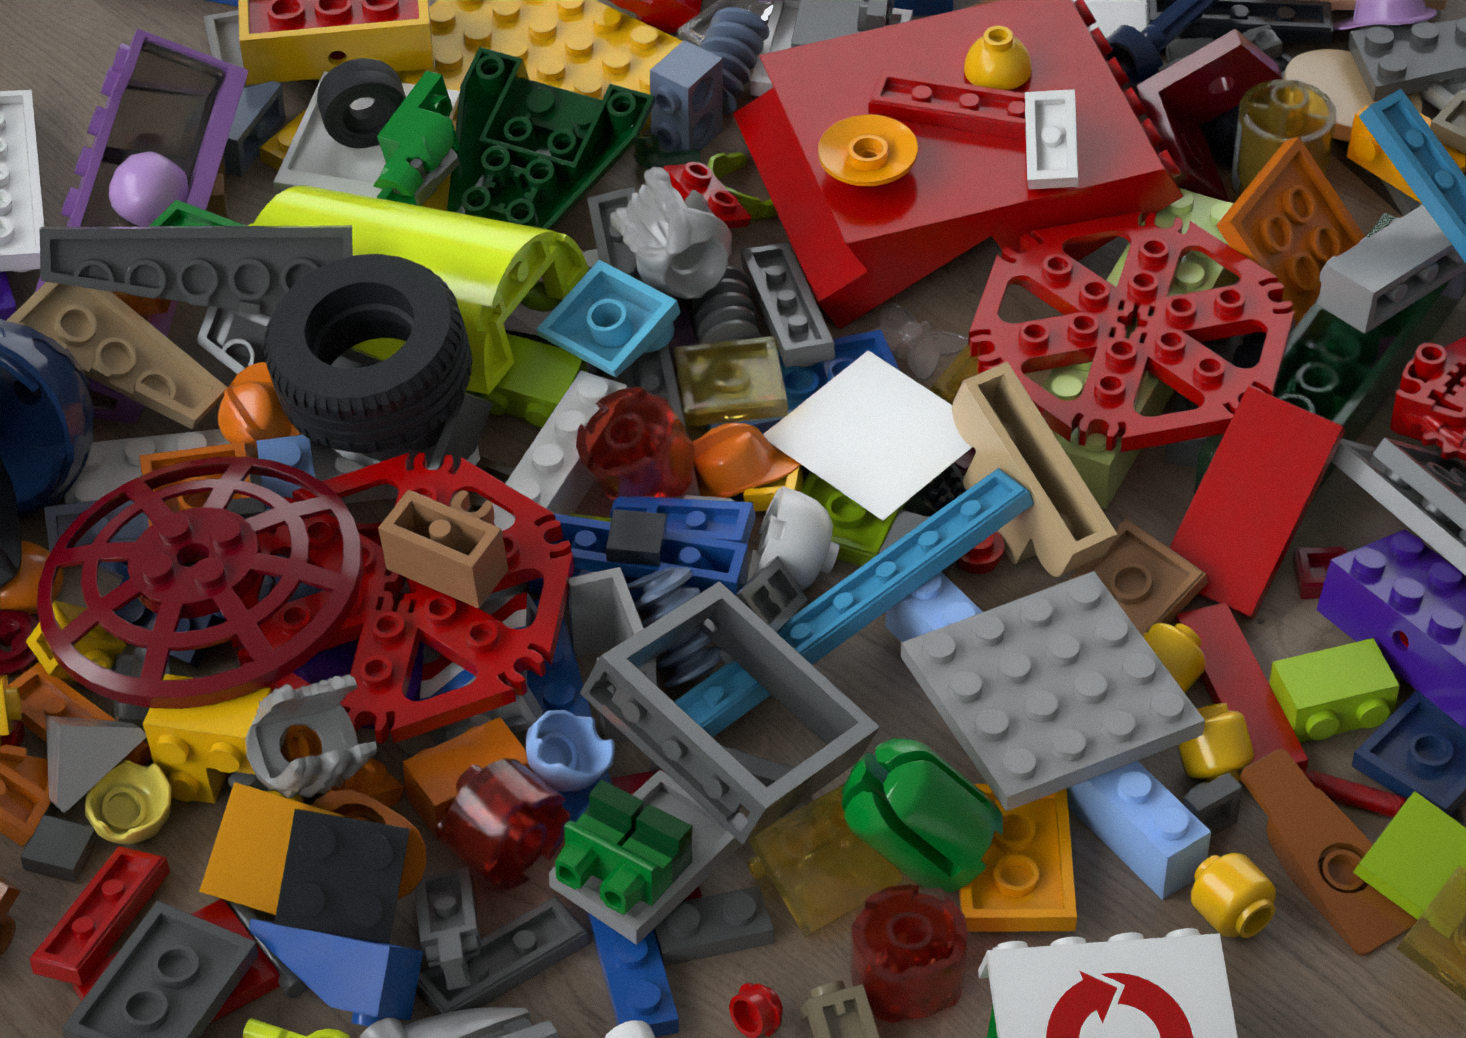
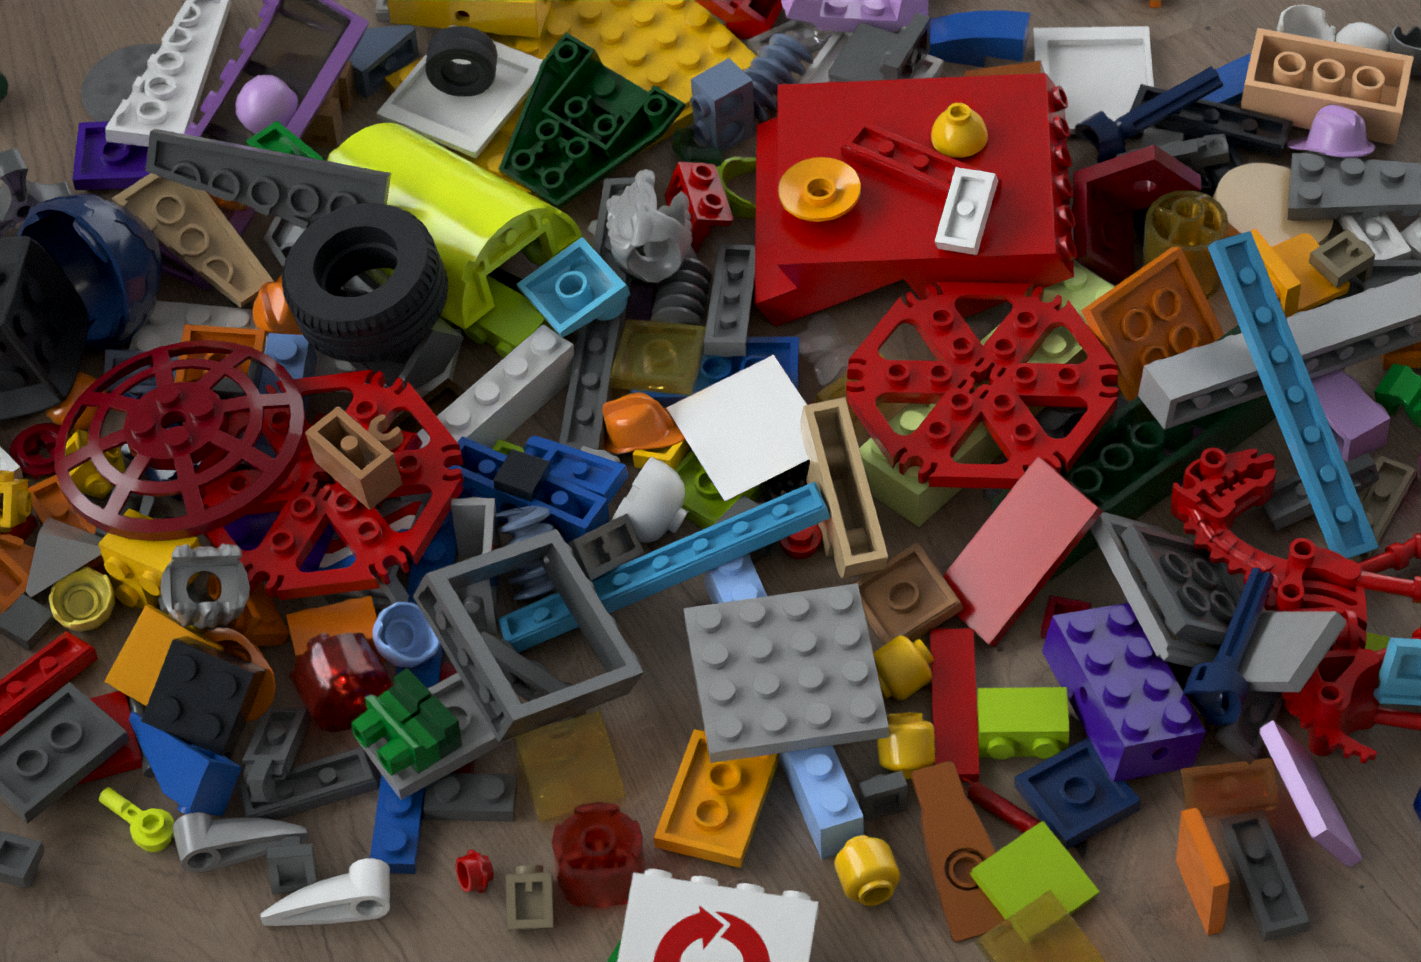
camera: 20 degrees right, 5 degrees up
green plate [373,71,460,206] -> none
clear red brick [576,387,695,502] -> none
green cylinder [841,738,1003,893] -> none

